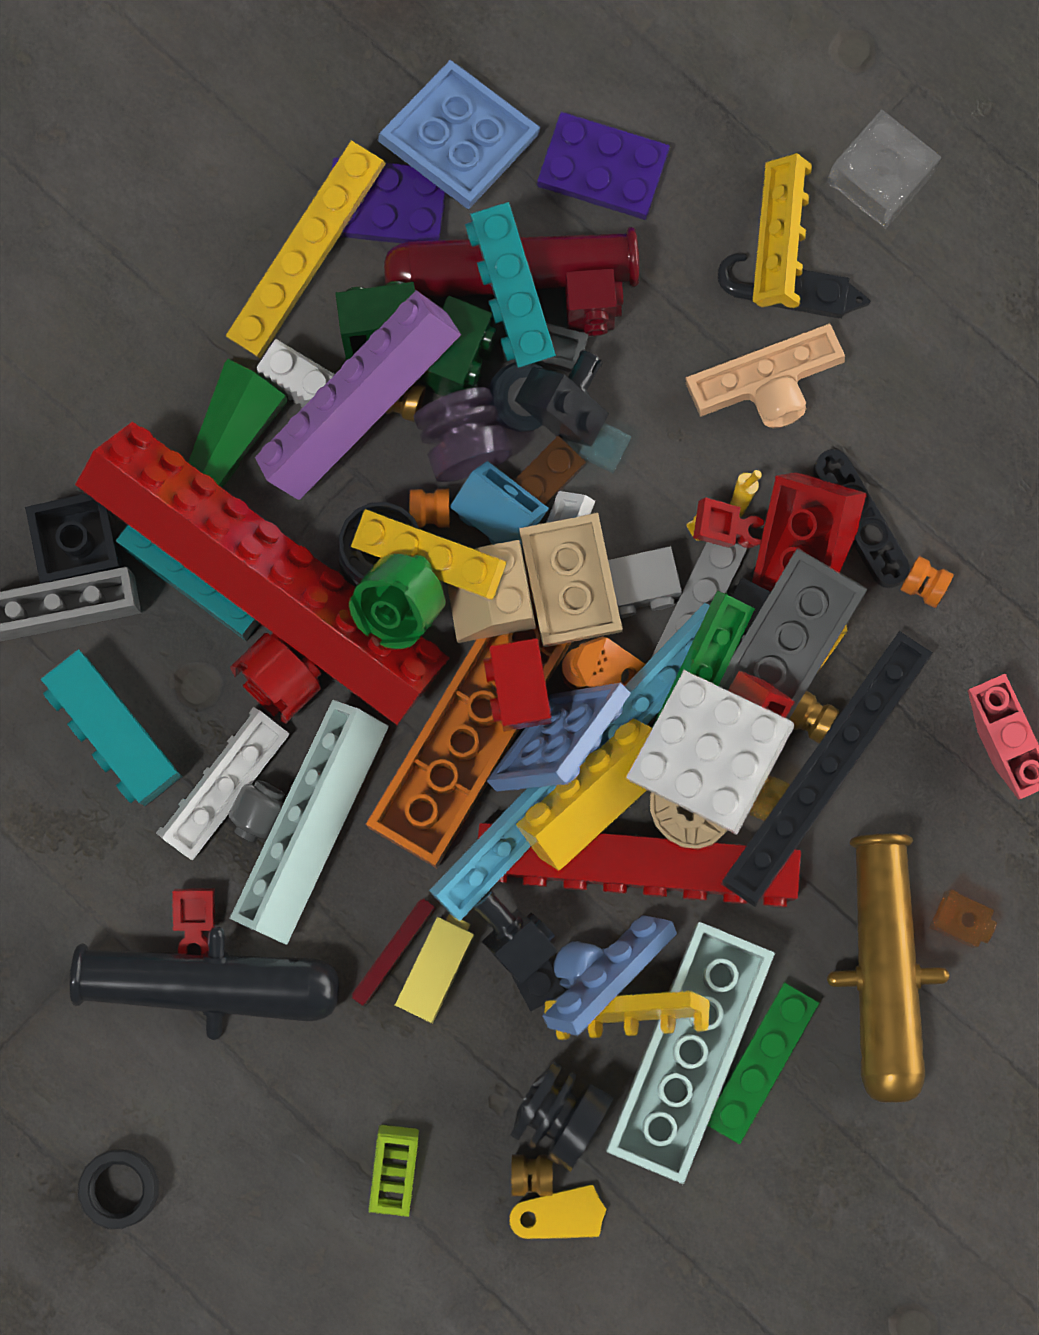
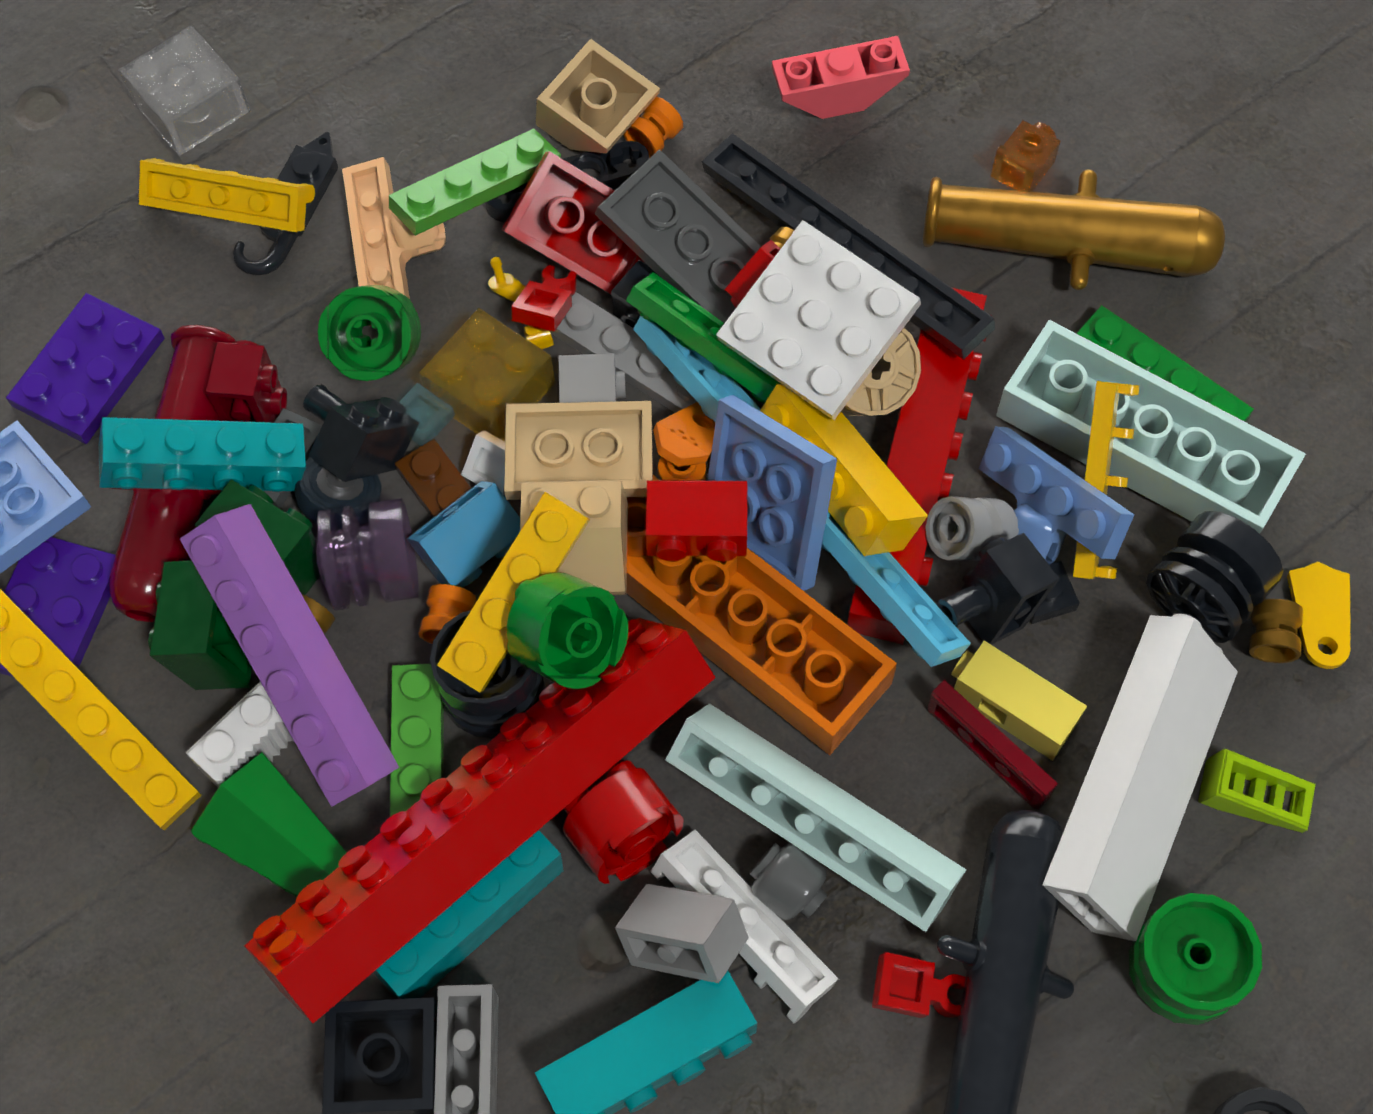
camera: 80 degrees left, 15 degrees down
none -> green brick [318,285,421,381]
none -> bright green plate [389,129,561,236]
none -> bright green plate [390,664,444,817]
none -> clear yellow brick [419,308,555,441]
none -> tan slope [536,39,660,153]
none -> light grey brick [615,884,749,984]
none -> light grey wheel [926,496,1019,561]
none -> white brick [1043,614,1238,941]
none -> green wheel [1129,893,1262,1025]

